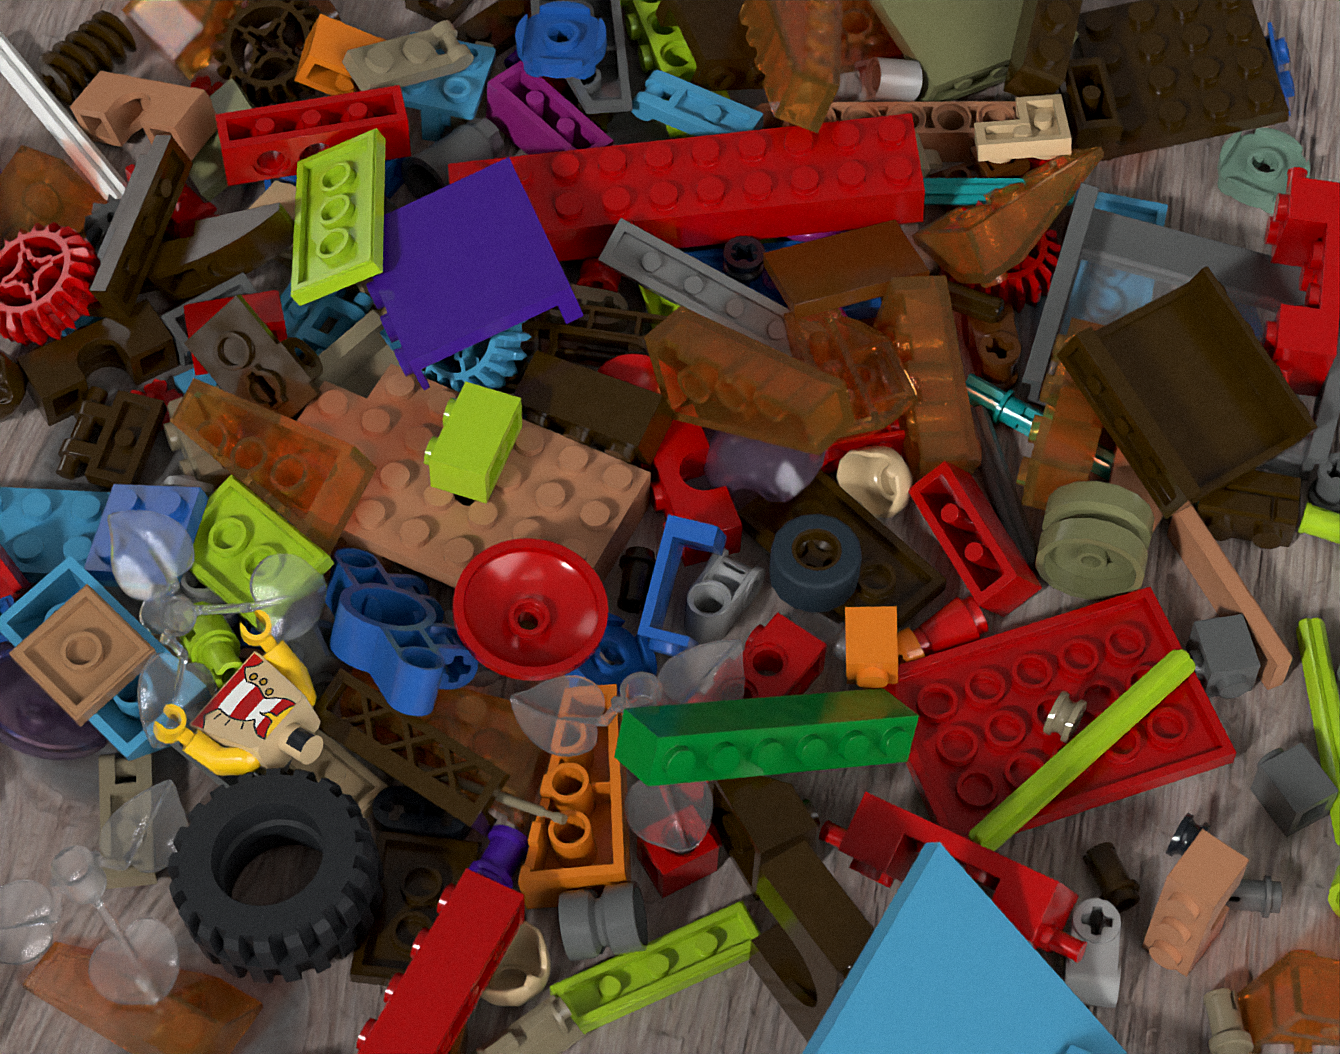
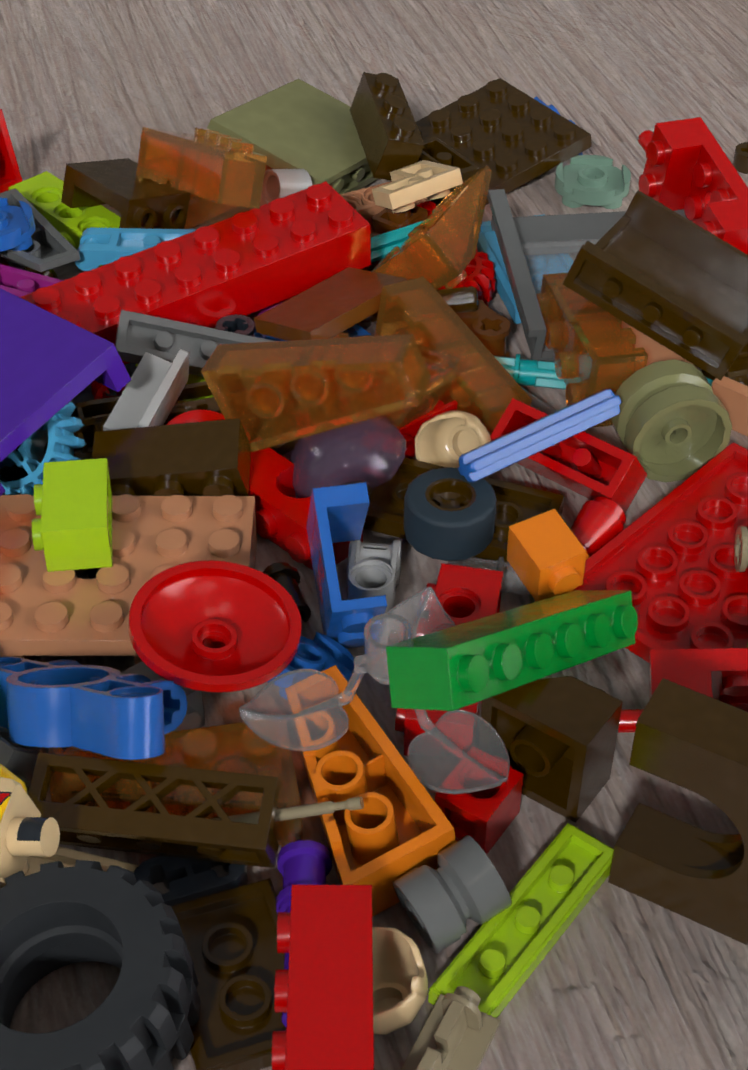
camera: 25 degrees left, 15 degrees down
none -> light grey panel [103,349,190,431]
none -> axle [458,389,622,483]

